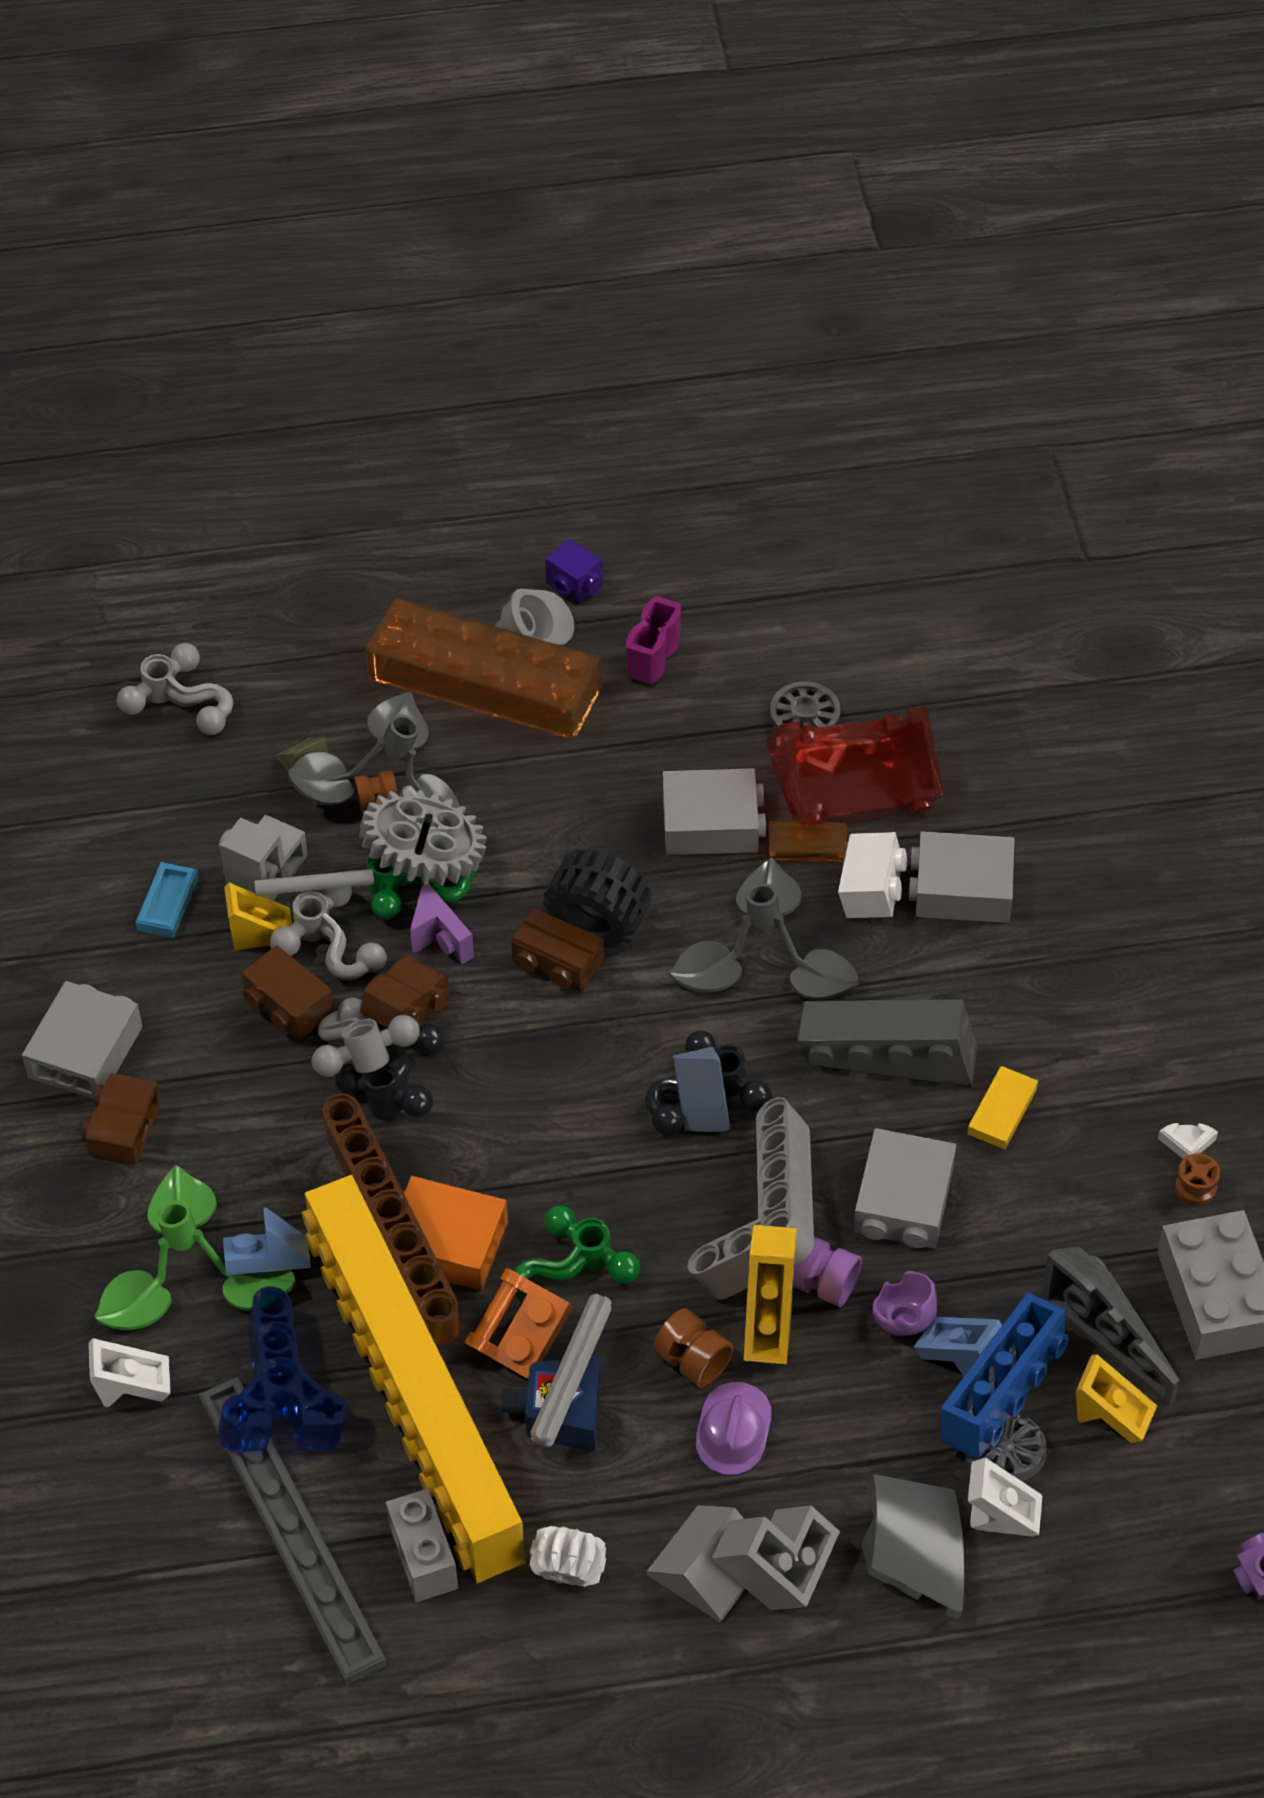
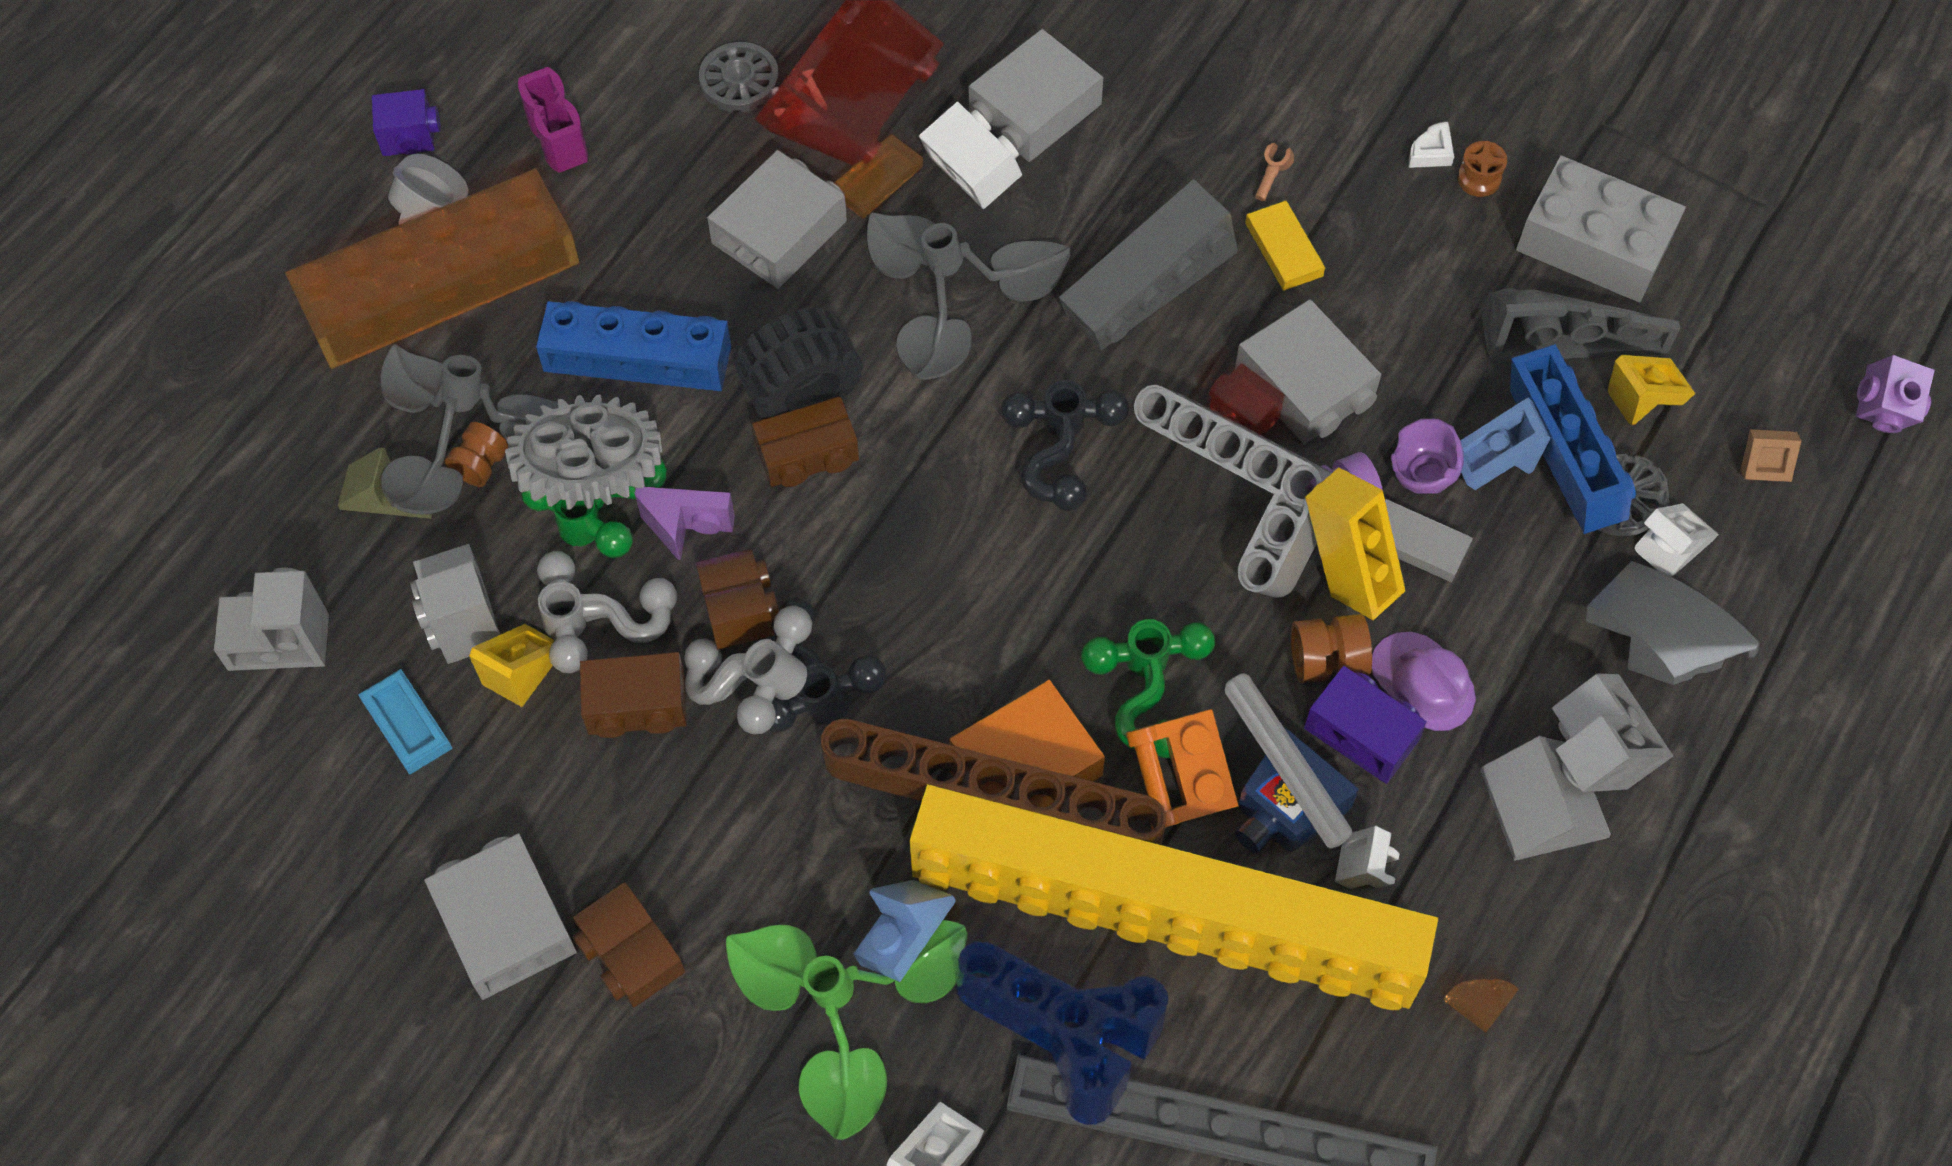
camera: 50 degrees left, 10 degrees up
light grey piece [116,643,234,735] -> none
light grey bar [254,869,374,896] -> none
light grey brick [386,1488,458,1603] -> none
white gear [529,1526,606,1587] -> none
sand blue slope [673,1047,730,1132] -> none
none -> light grey brick [214,568,329,671]
none -> blue brick [536,301,731,391]
none -> clear red brick [1209,363,1285,440]
none -> nougat hand [1255,143,1294,201]
none -> dark purple brick [1304,666,1427,784]
none -> white tile [1335,826,1400,889]
none -> light grey tile [1385,499,1473,583]
none -> clear orange tile [1444,979,1519,1032]
none -> medium nougat tile [1741,429,1802,482]

